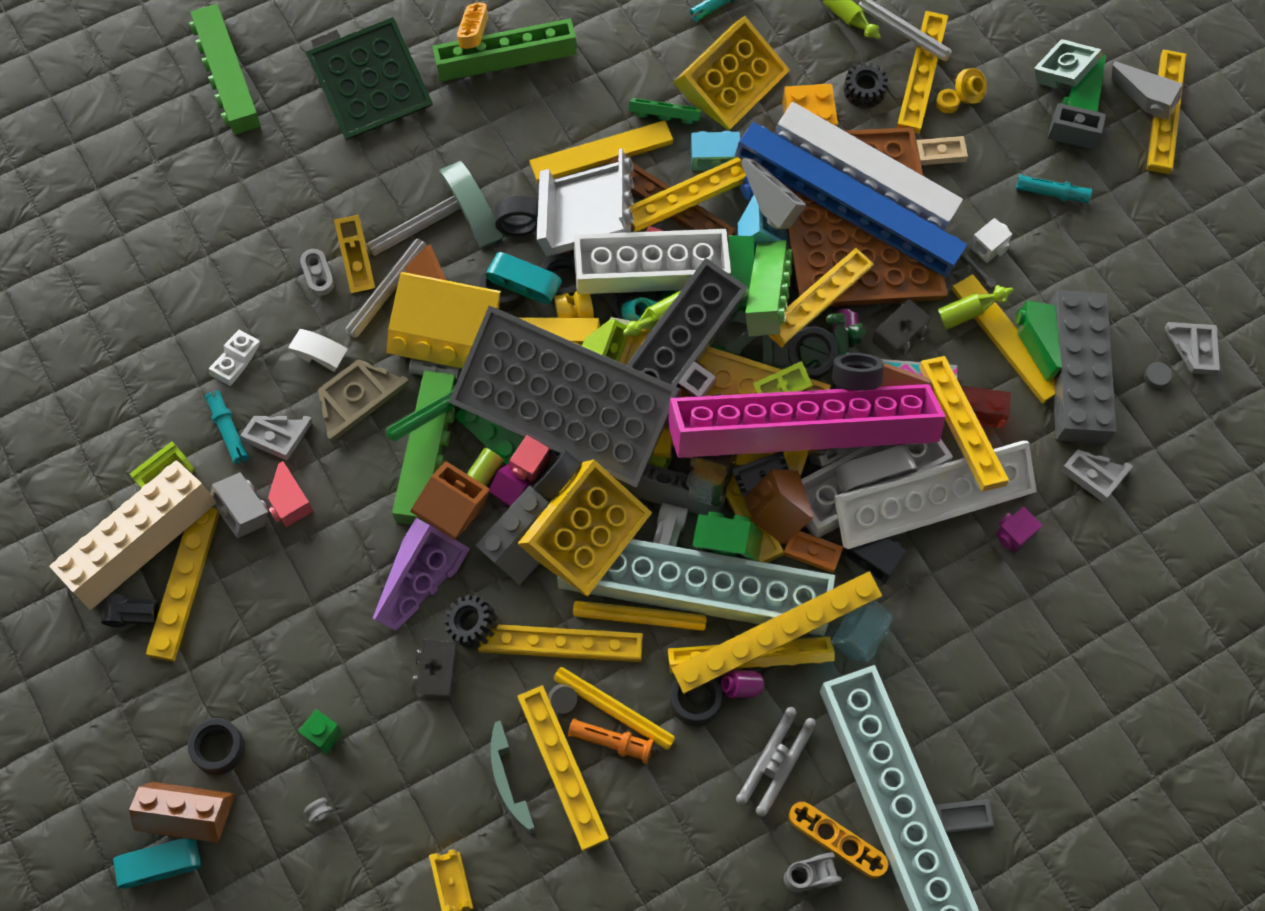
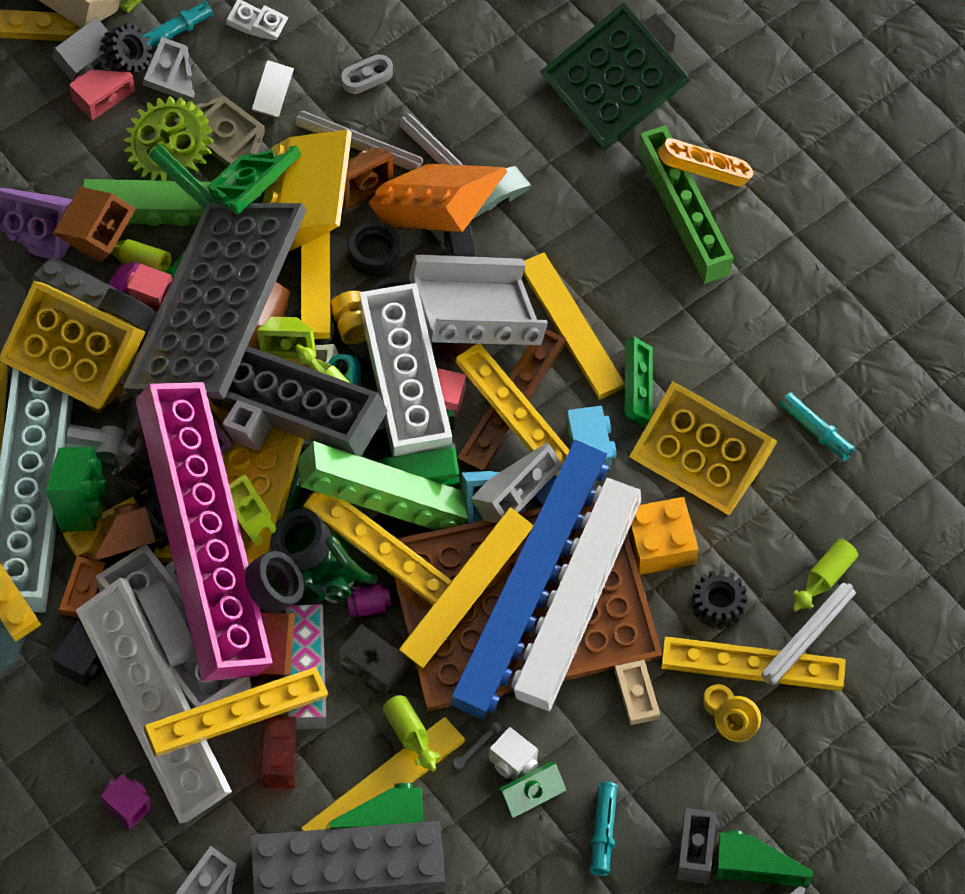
camera: 80 degrees right, 5 degrees down
yellow slope [334,215,375,293] -> none
teal beam [485,252,562,304] -> none
sand green plate [1034,39,1103,88] -> none
none -> black tyre [100,23,152,74]
none -> lime gear [124,96,213,181]
none -> green wing [207,146,301,214]
none -> orange slope [369,164,507,232]
none -> yellow tile [398,507,534,669]
none -> plate [498,761,566,818]

